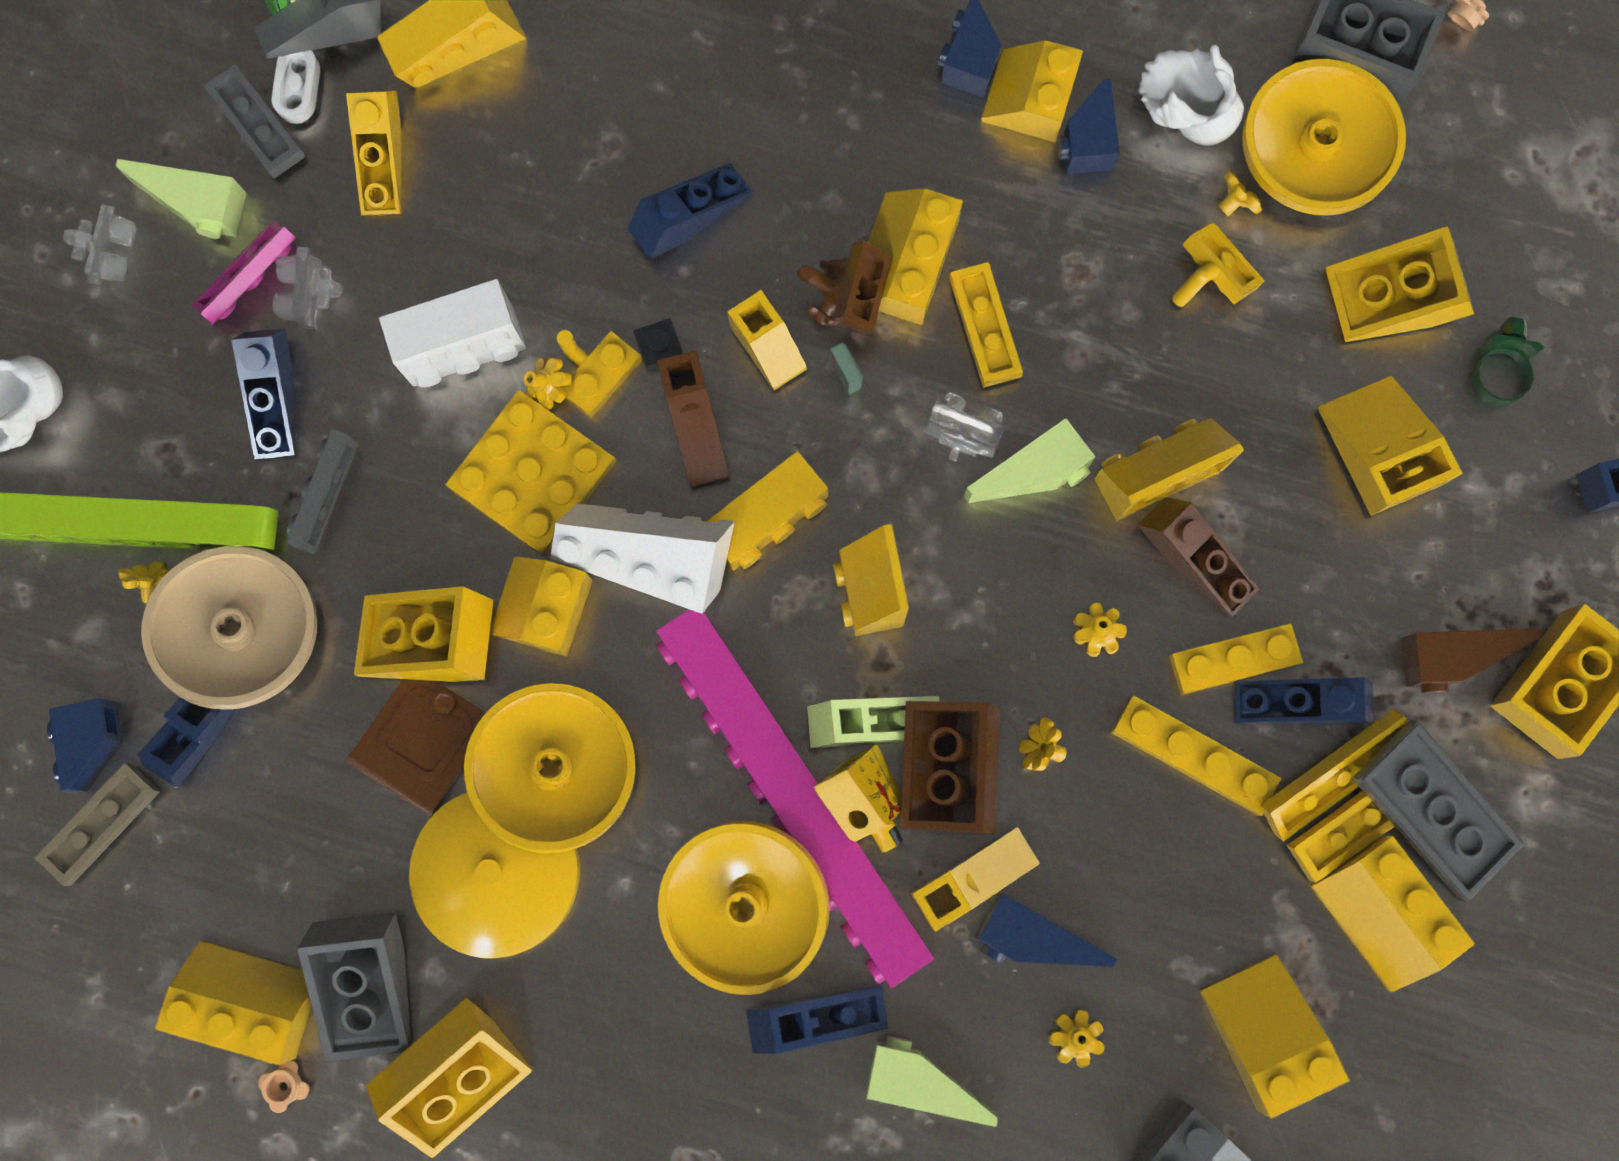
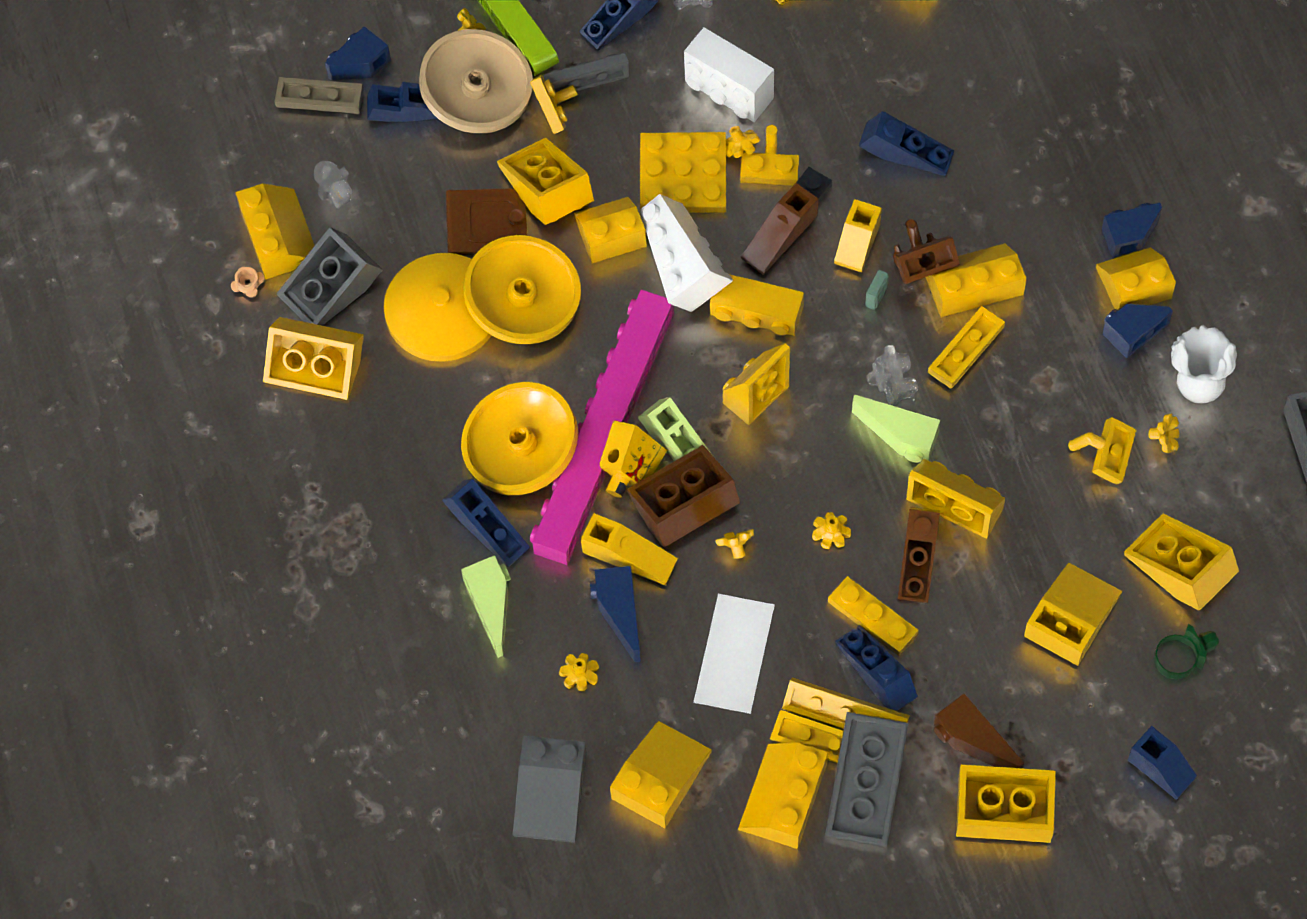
camera: 55 degrees right, 15 degrees down
yellow plate [1111,695,1282,816] -> none
yellow dish [1242,59,1406,215] -> none
none -> clear hips [314,161,353,210]
none -> yellow plate [530,75,578,134]
none -> white sticker [693,594,775,714]

